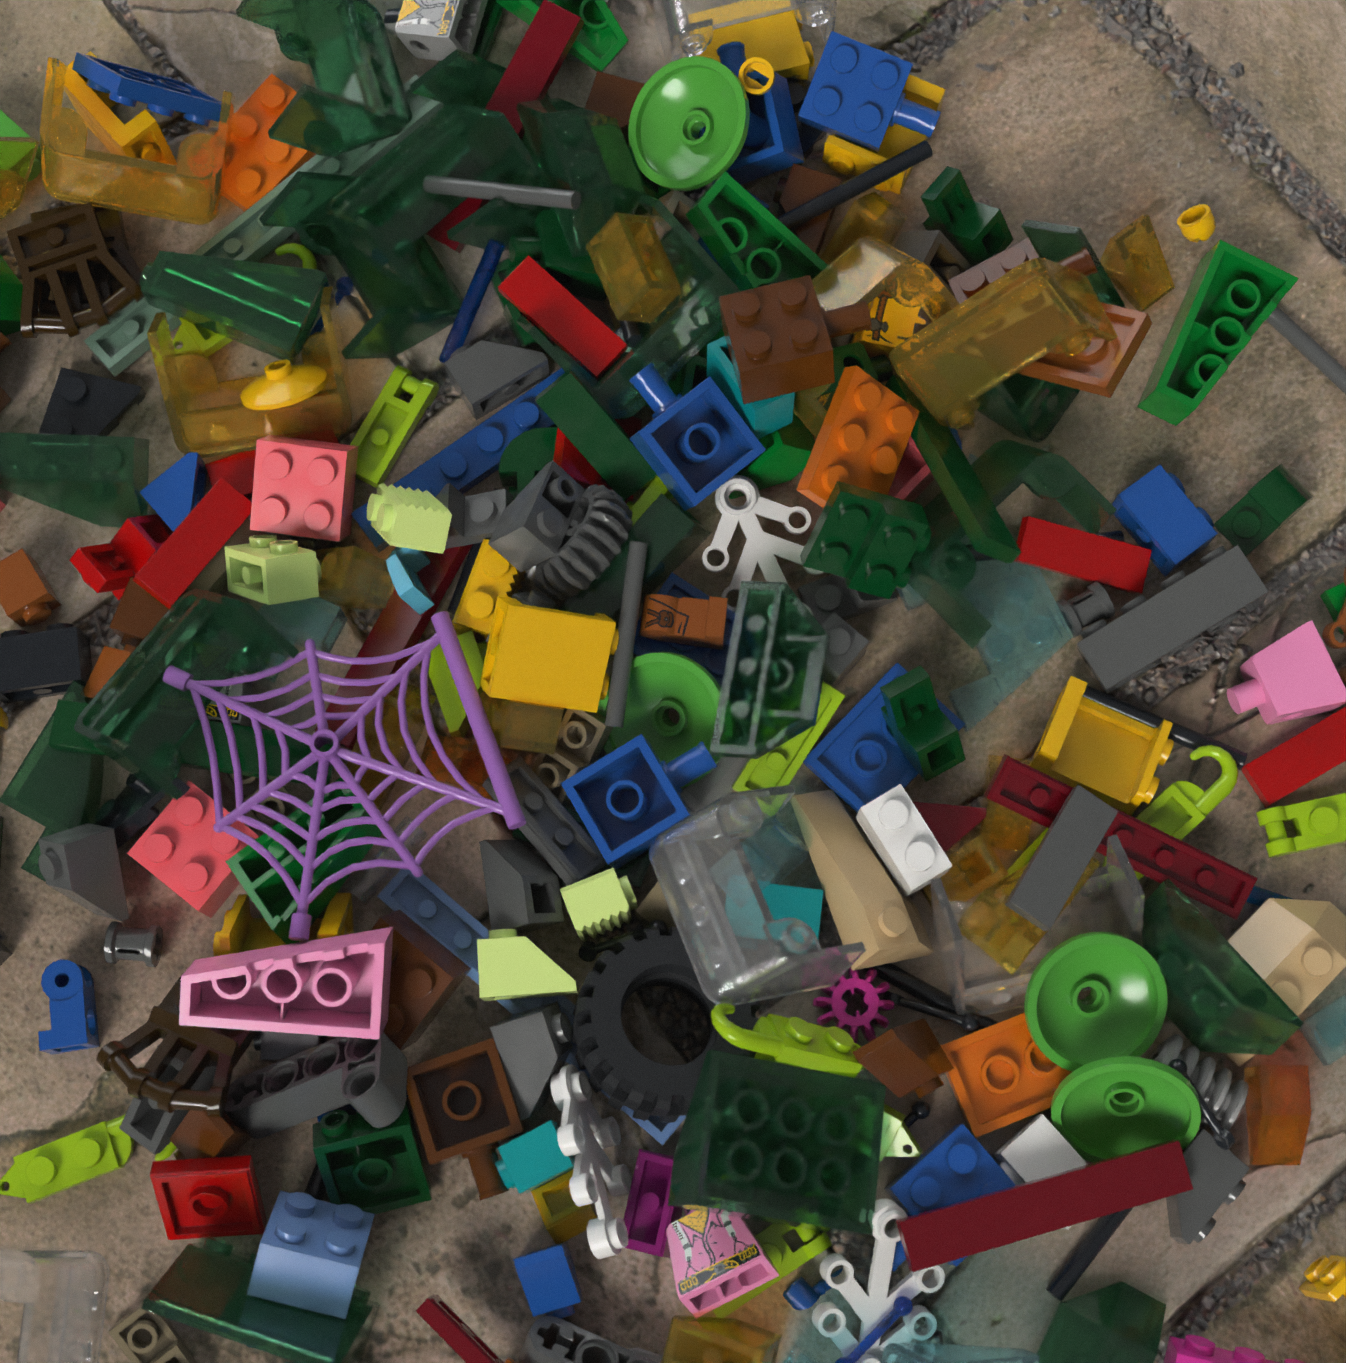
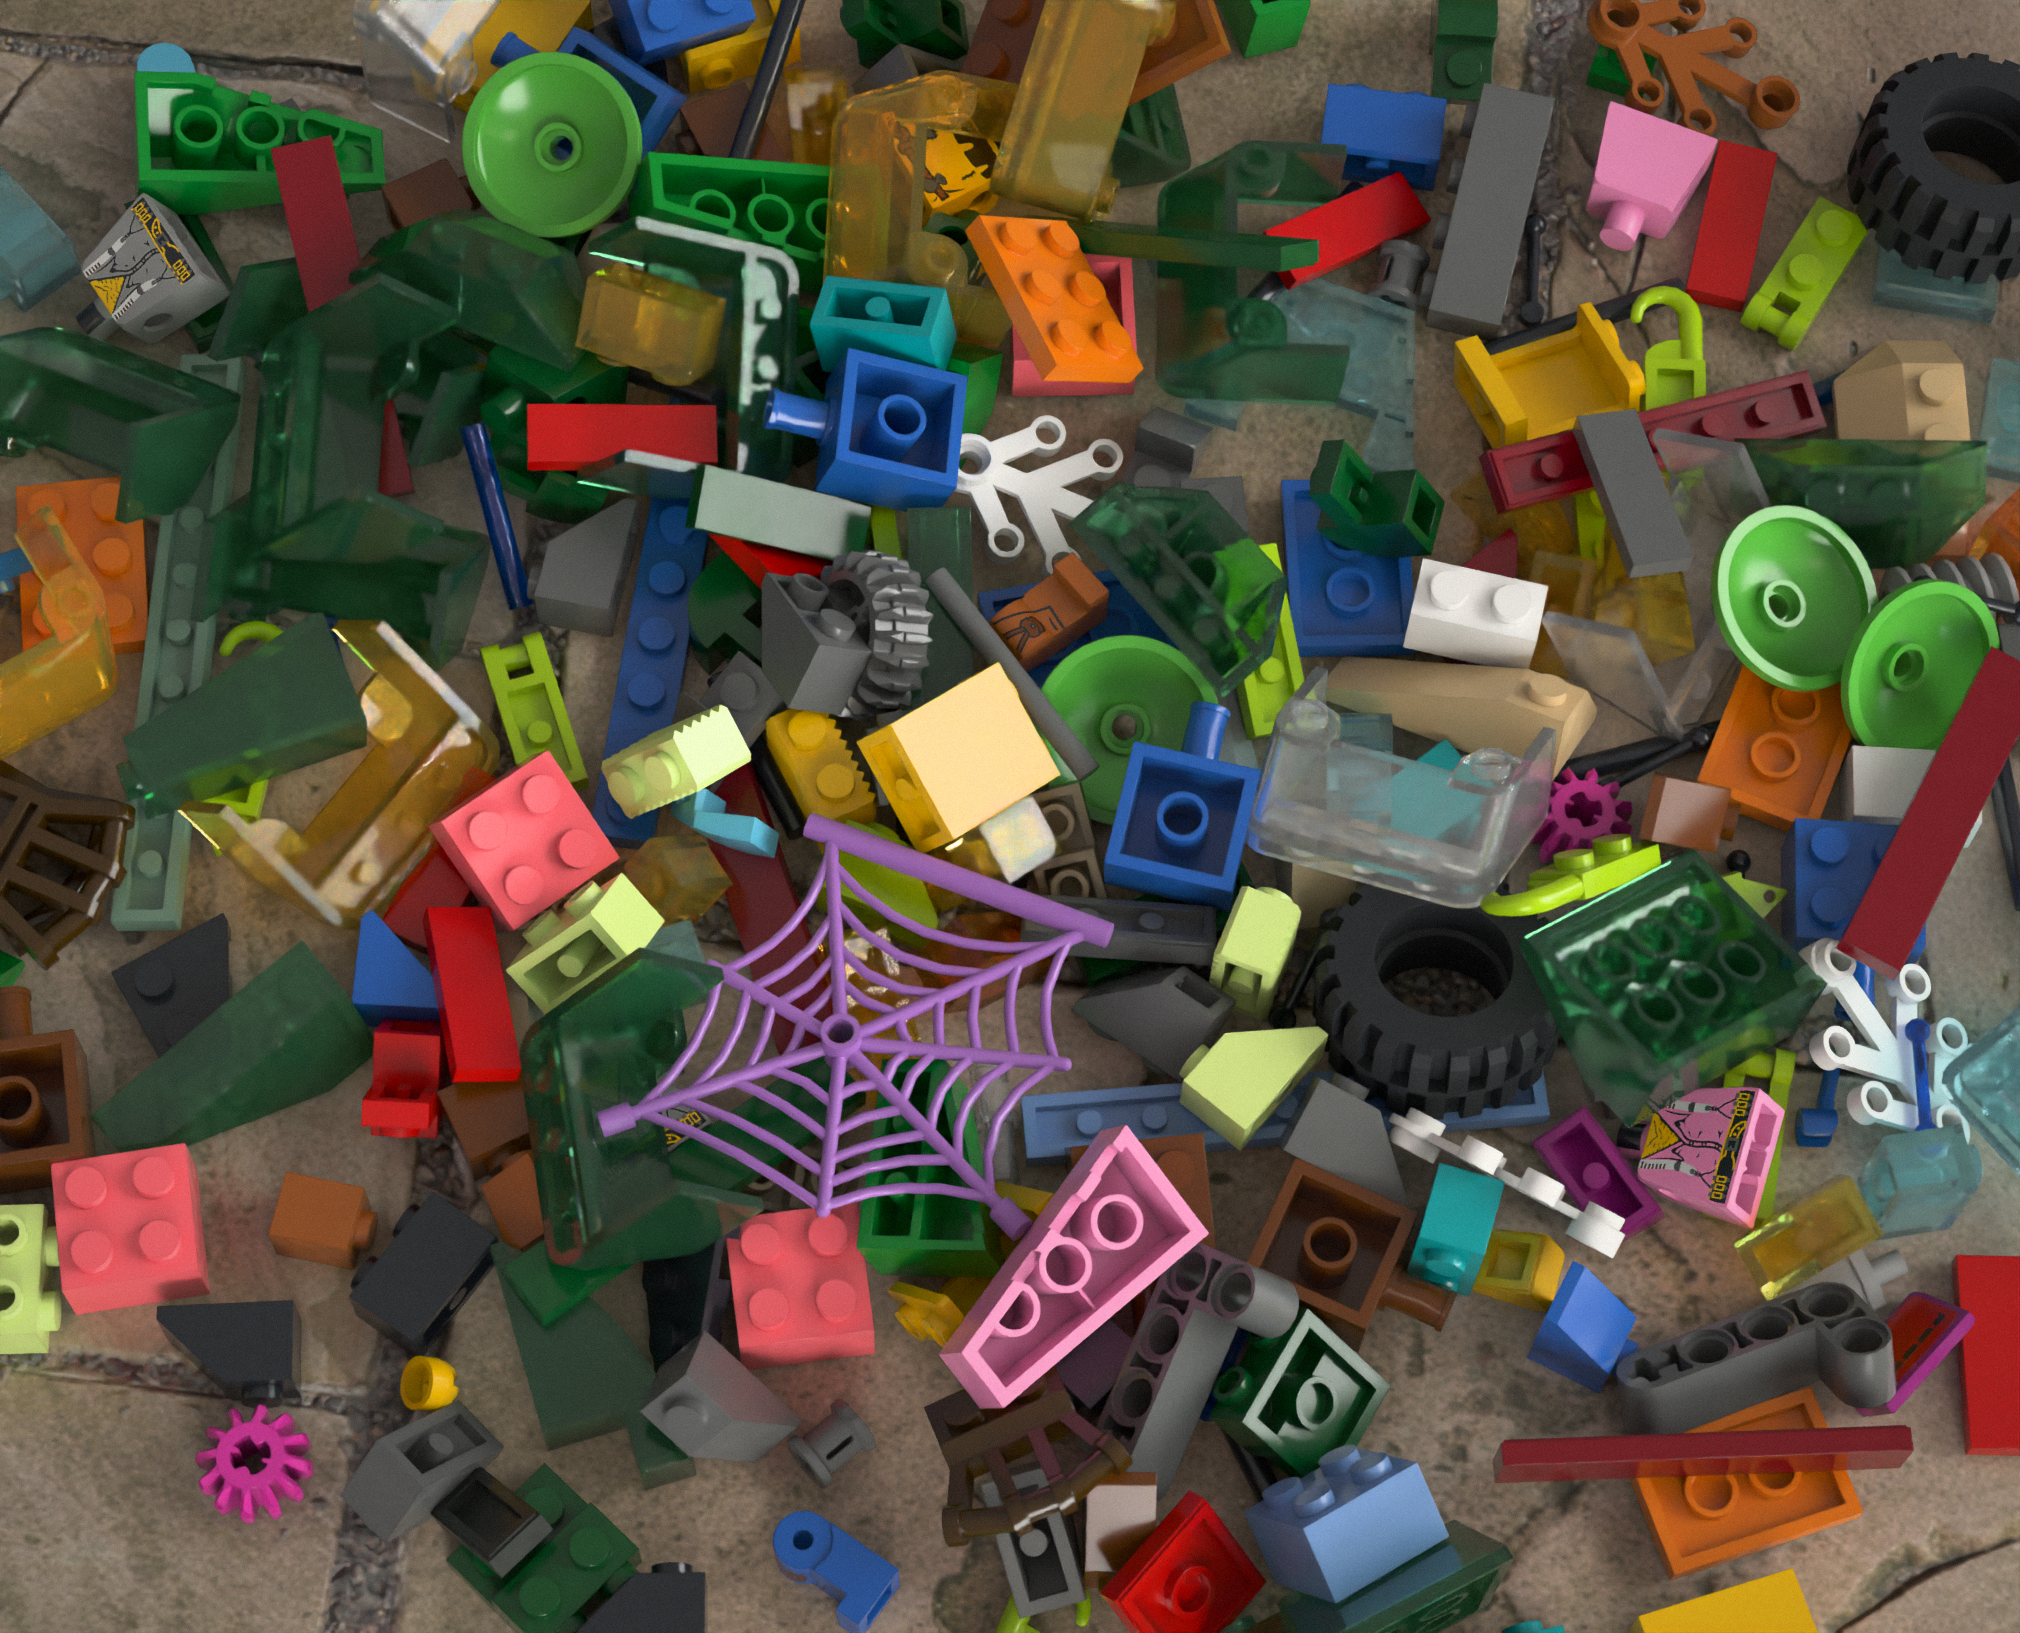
camera: 50 degrees left, 10 degrees down
yellow dish [240,360,328,410] -> none
dark grey bar [423,175,581,210] -> none
reddish brown brick [719,275,872,404] -> none
yellow hinge [738,57,775,95] -> none
dark green plate [800,481,931,599] -> none
none -> black hinge [1519,214,1547,328]

